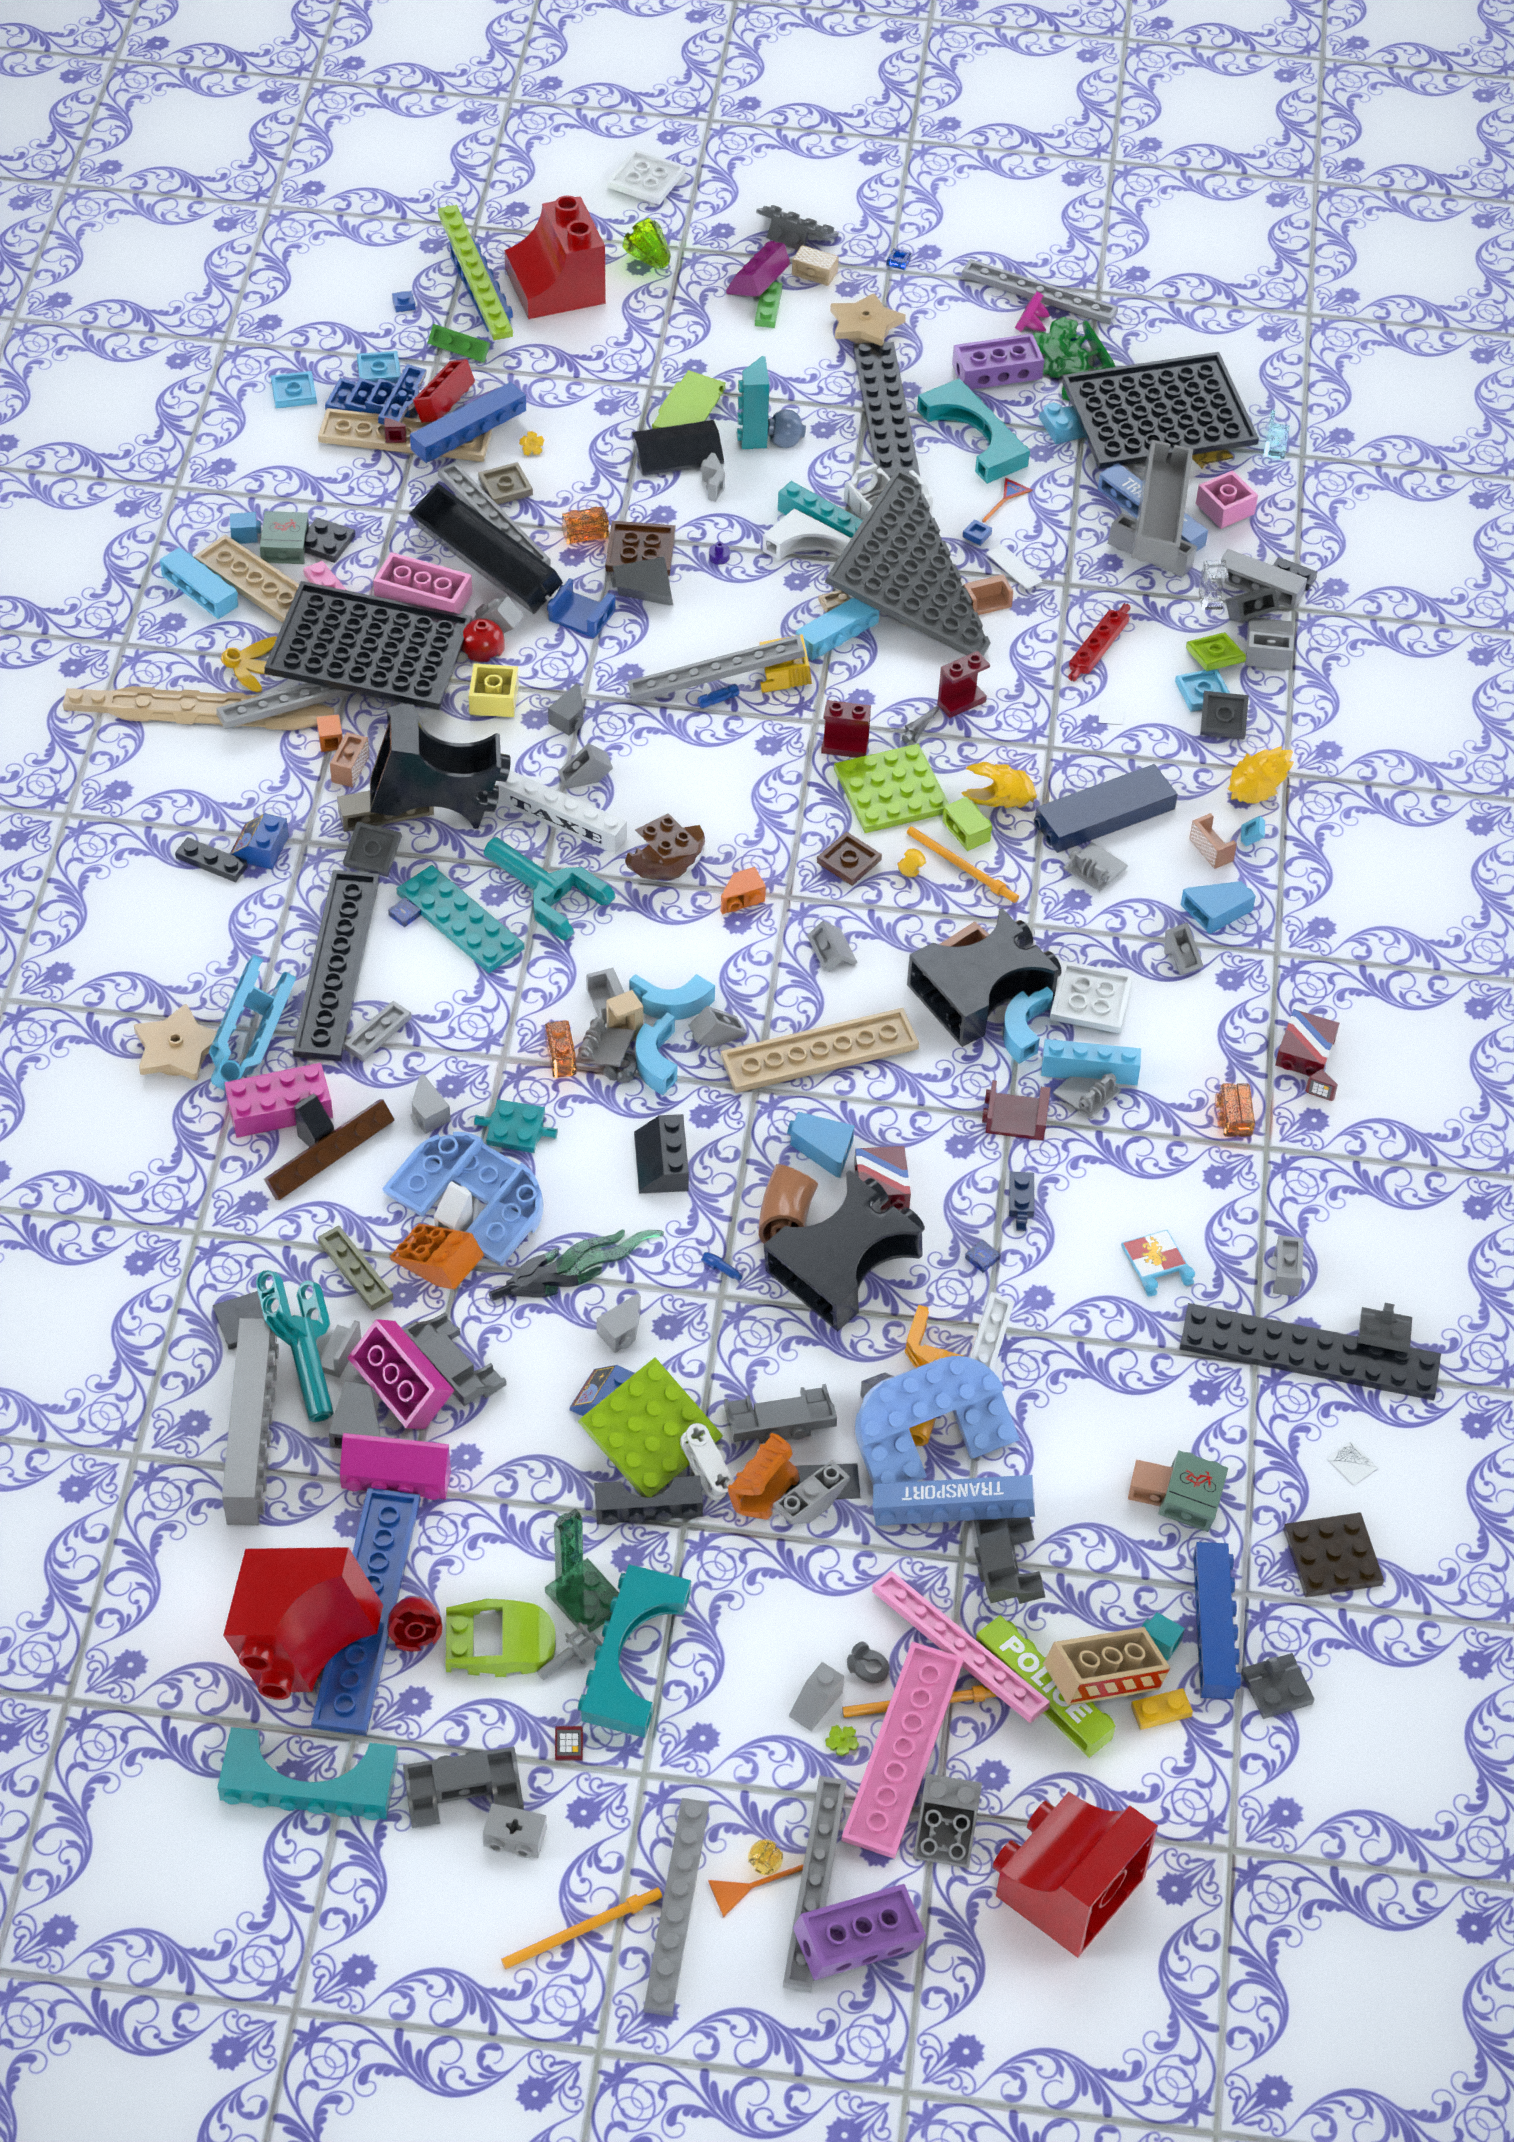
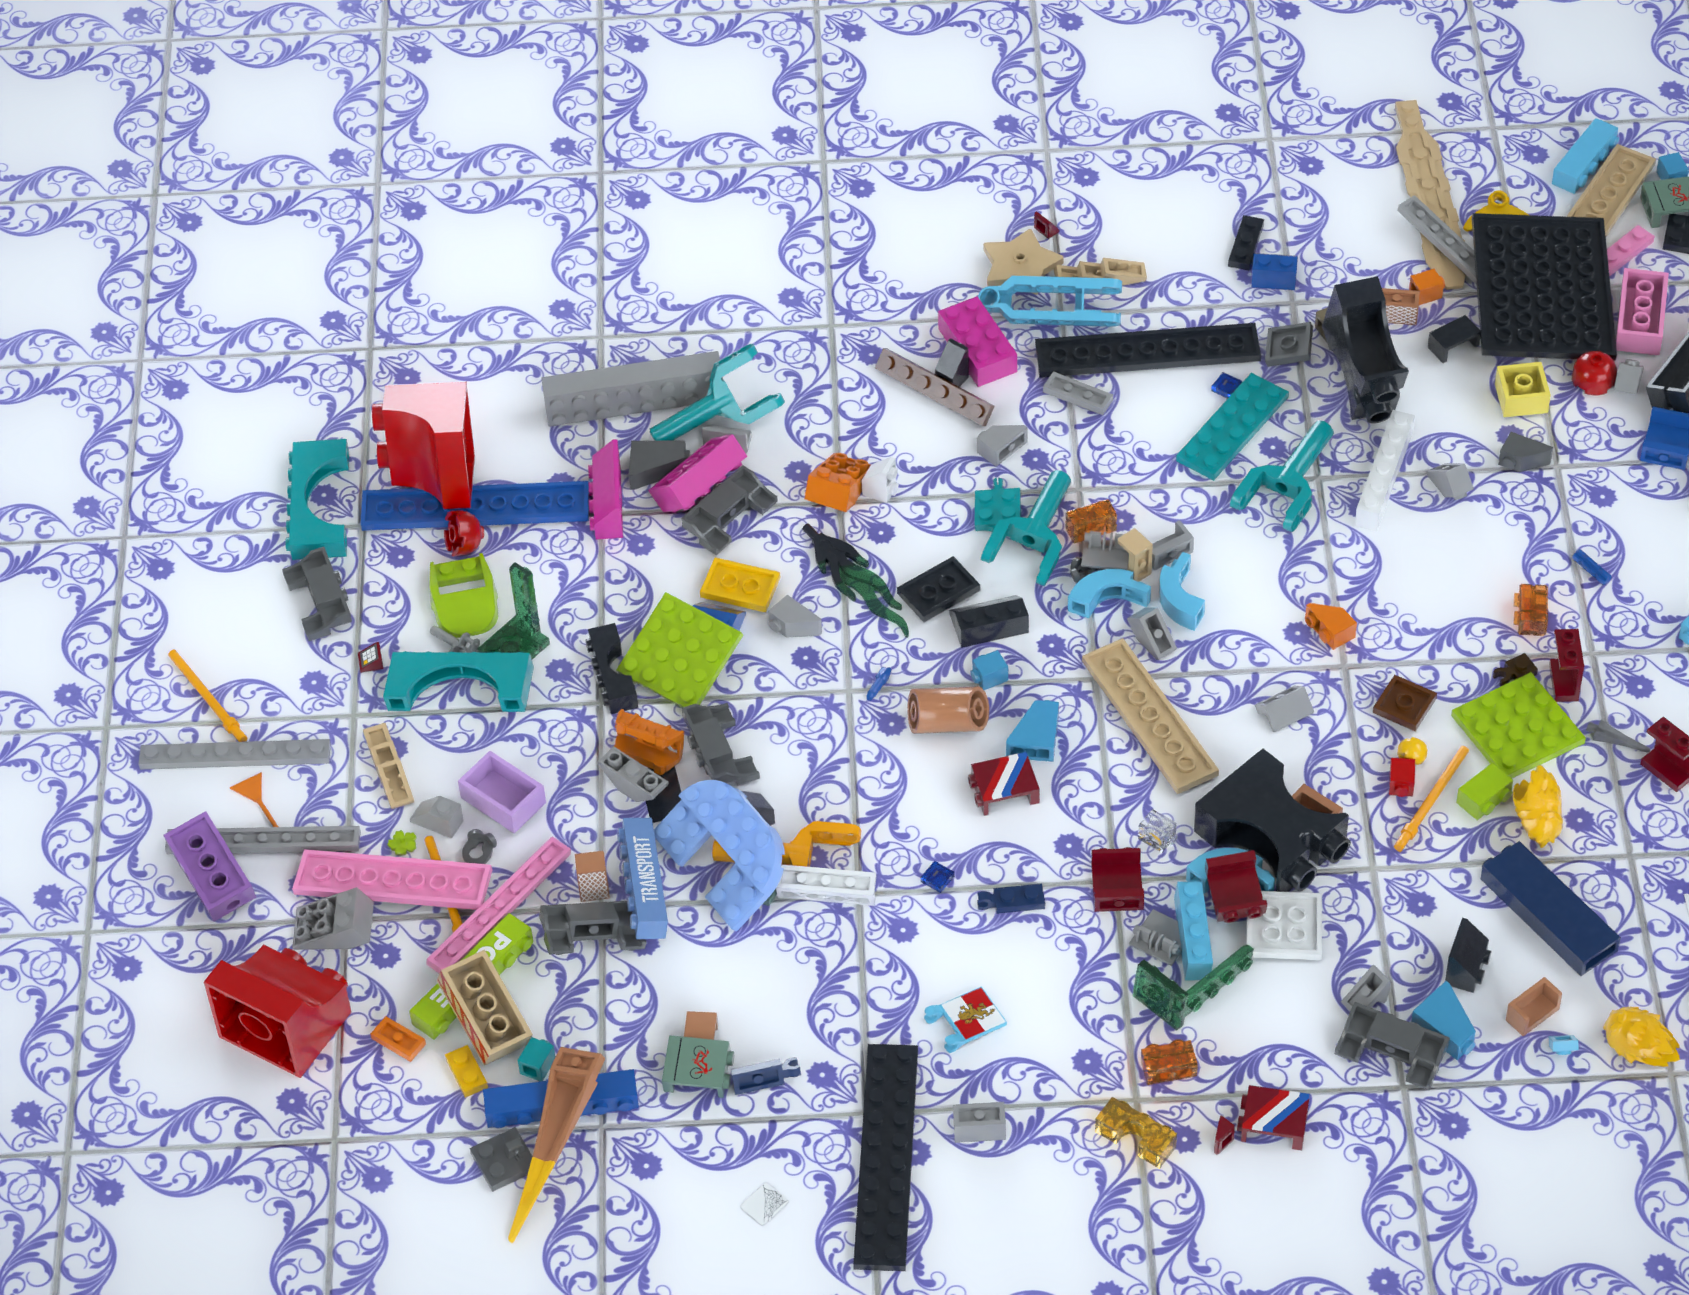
camera: 85 degrees right, 0 degrees up
tile [212,1291,264,1350] -> none
olive plate [318,1225,393,1311] -> none
light blue plate [382,1131,544,1267] -> none
light grey brick [483,1803,547,1858] -> none
reddish brown animal [625,813,705,880] -> none
light grey plate [628,635,805,702] -> none
white piece [680,1423,734,1501] -> none
clear yellow piece [748,1839,783,1875] -> none
yellow piece [759,634,812,693] -> none
black brick [764,1170,925,1332] -> none
light grey hinge [1063,842,1128,892] -> none
dark brown plate [1283,1512,1384,1598] -> none
dark grey hinge [1357,1302,1413,1353] -> none
none -> tan slope [363,723,414,809]
none -> orange plate [370,1016,426,1062]
none -> lavender piece [458,751,546,834]
none -> nougat plate [508,1047,605,1243]
none -> nougat panel [575,851,610,902]
none -> yellow plate [700,557,781,613]
none -> dark blue plate [730,1057,801,1095]
none -> black plate [897,556,981,622]
none -> dark azure brick [970,650,1008,690]
none -> teal piece [980,470,1071,587]
none -> dark red slope [1034,211,1060,239]
none -> tan slope [1054,258,1147,286]
none -> clear yellow arch [1095,1097,1177,1169]
none -> clear green bracket [1132,945,1254,1031]
none -> clear brick [1138,809,1177,853]
none -> dark red panel [1205,850,1267,923]
none -> dark grey bracket [1334,1002,1450,1090]
none -> red brick [1389,758,1415,797]
none -> black slope [1445,917,1492,993]
none -> dark brown plate [1493,653,1538,687]
none -> clear orange brick [1513,584,1548,636]

